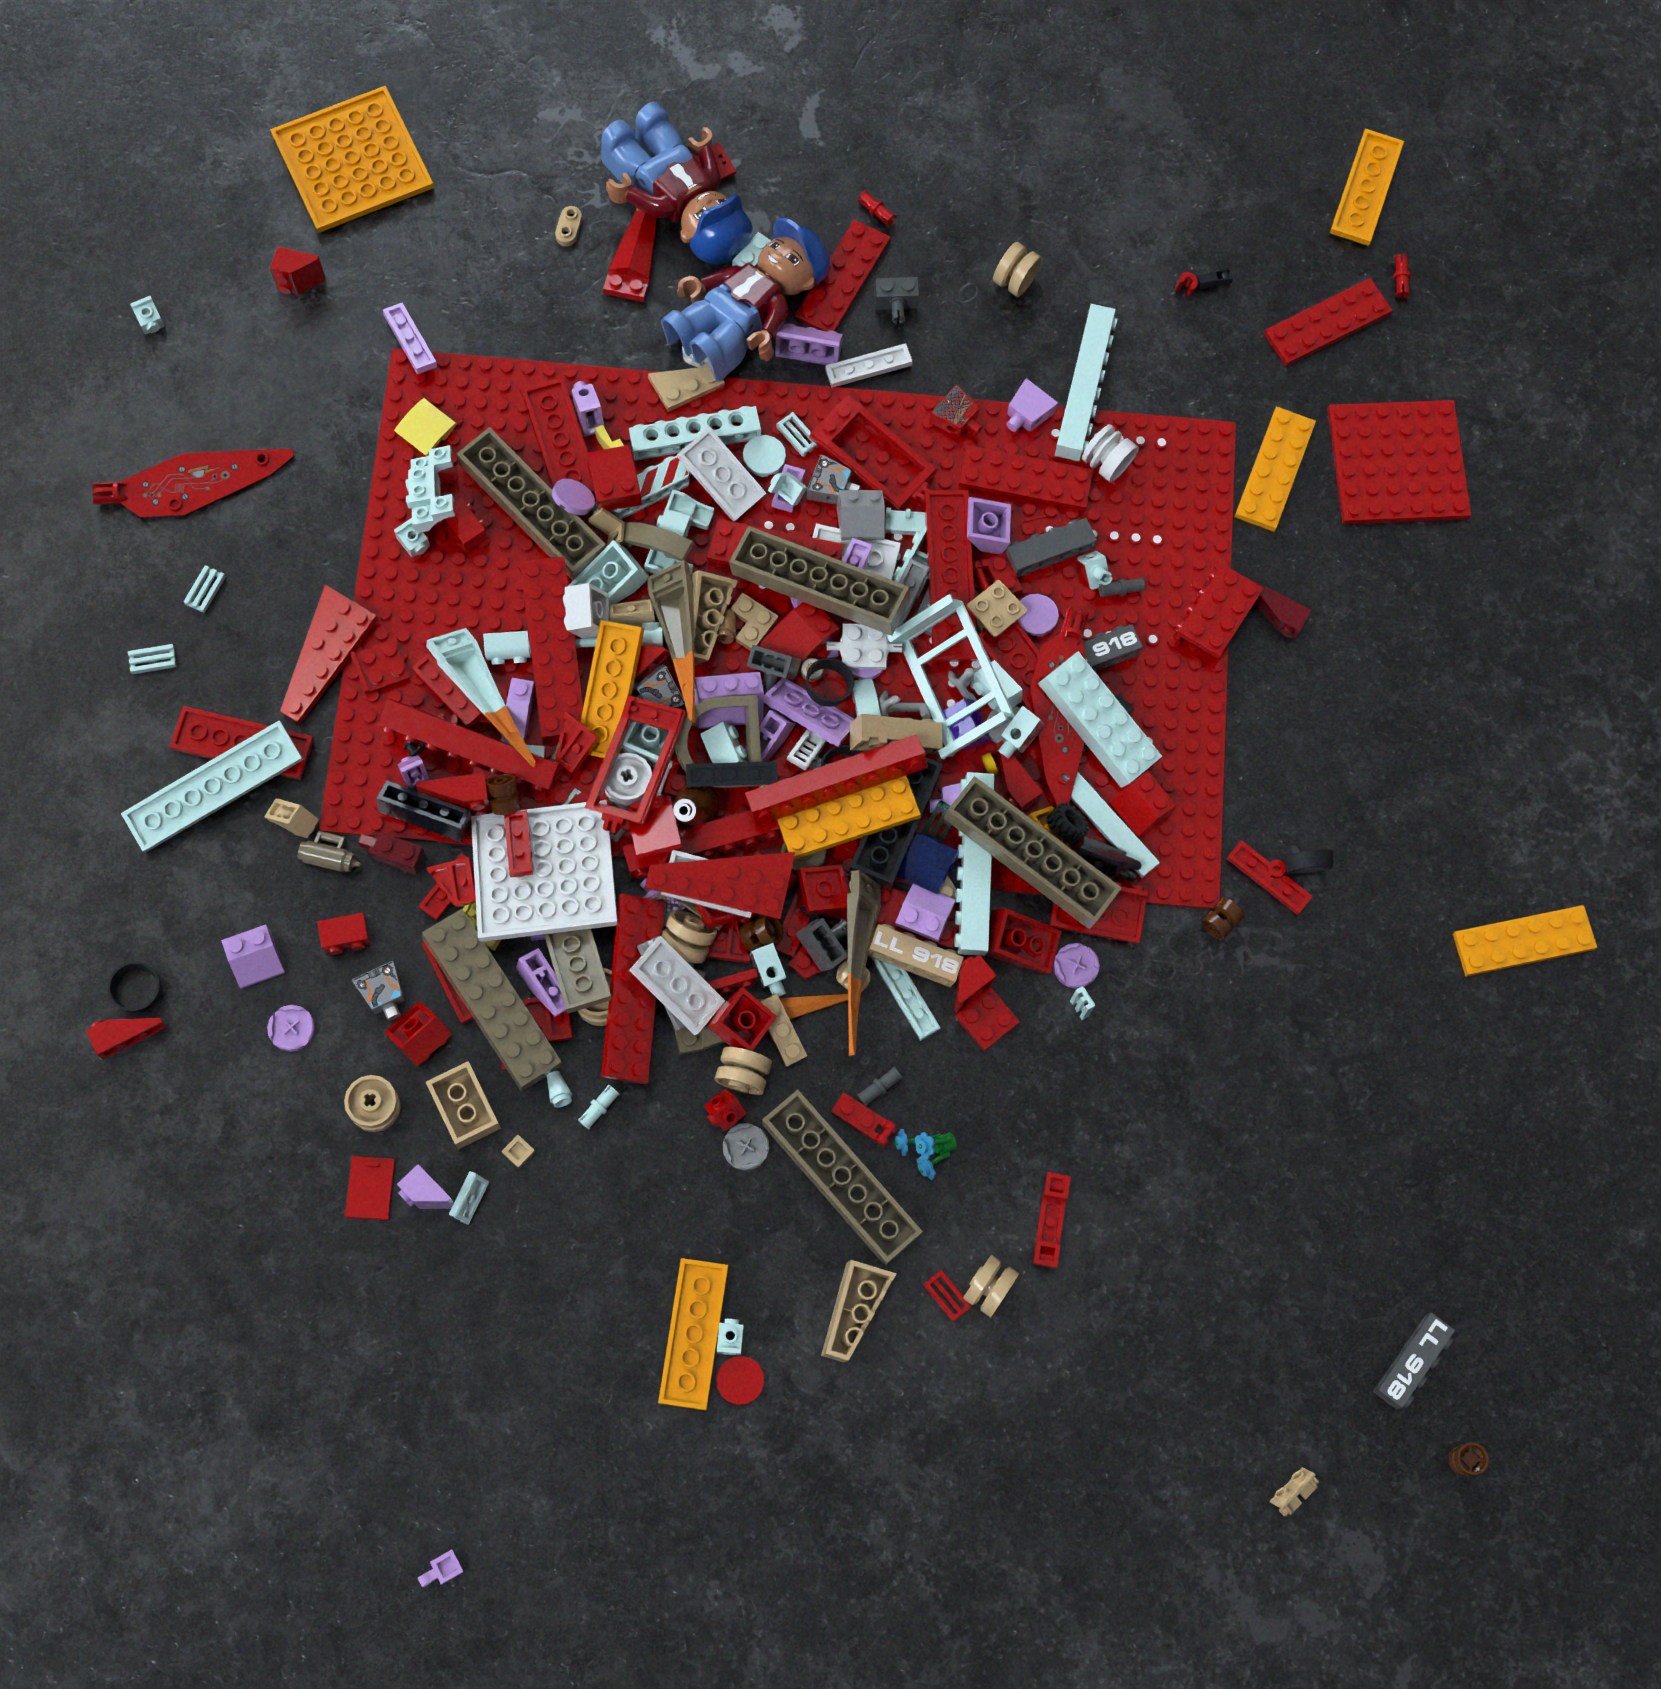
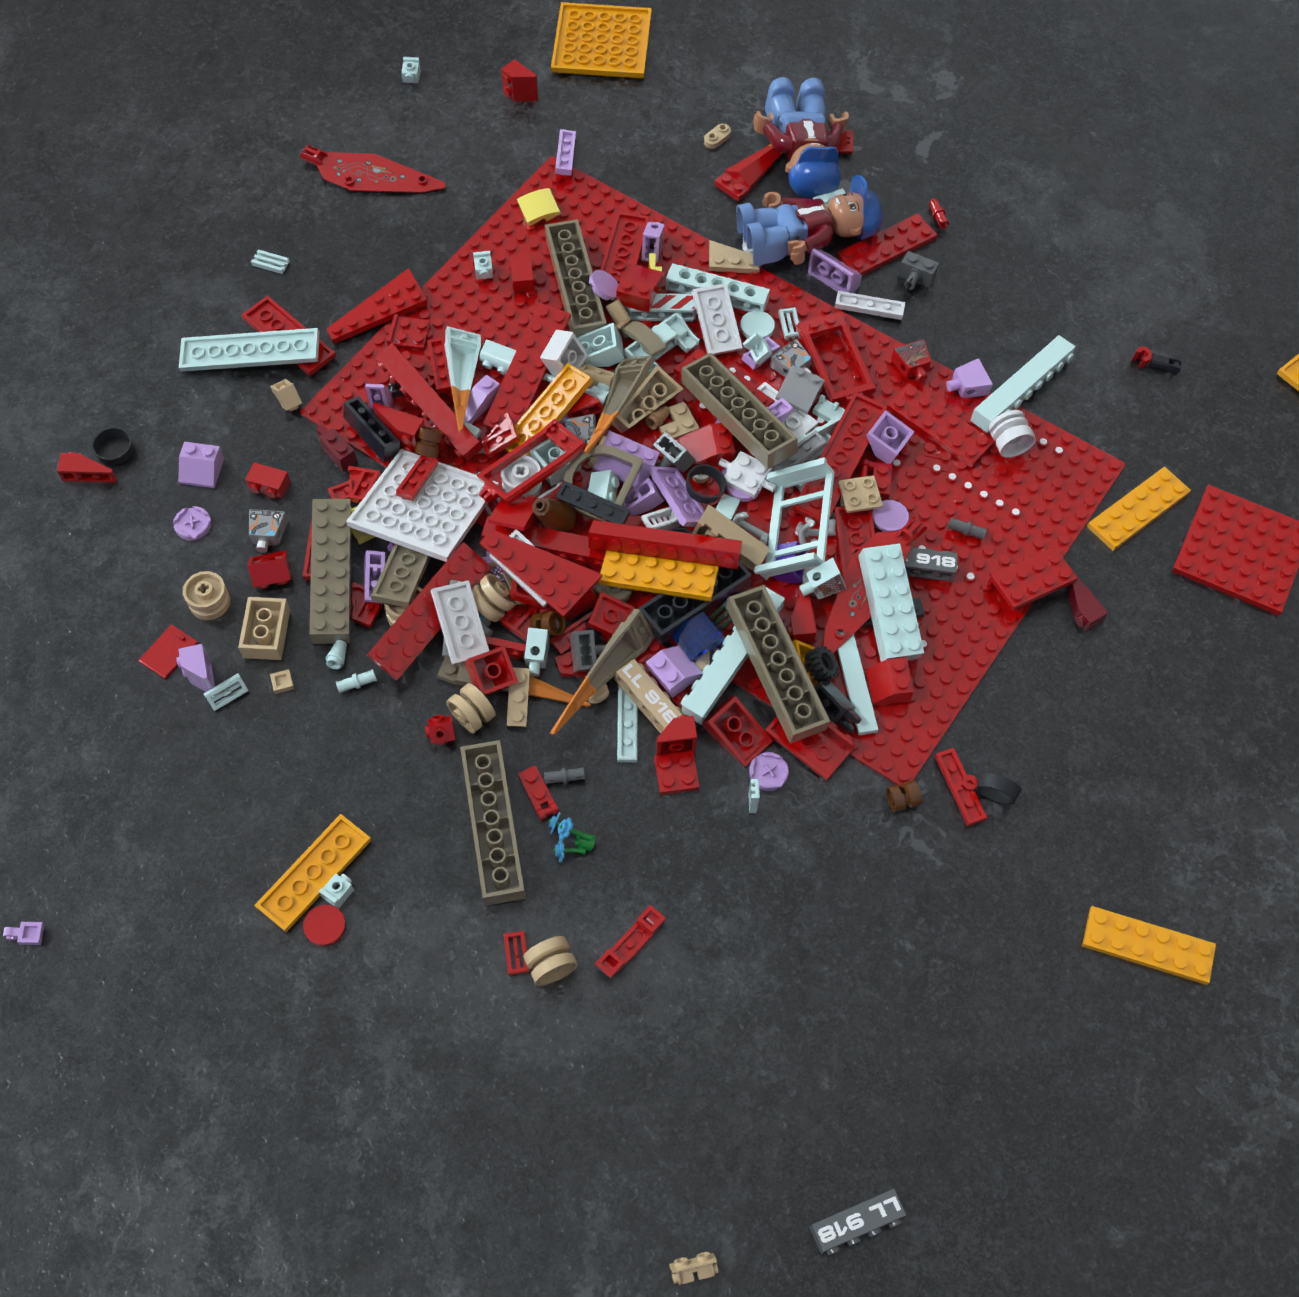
camera: 35 degrees right, 10 degrees down
light aqua tile [184,565,226,613] -> none
dark tan piece [297,831,361,872] -> none
light aqua bracket [406,445,455,533] -> none
light grey tile [723,1123,769,1171] -> none
tan wedge [821,1260,896,1362] -> none
light aqua brick [973,660,1022,713] -> none
yellow tile [982,753,998,775] -> none
tan wheel [993,242,1043,297] -> none
dark grey brick [1006,518,1097,578] -> none
light aqua bracket [1077,551,1112,590] -> none
red plate [1264,278,1393,366] -> none

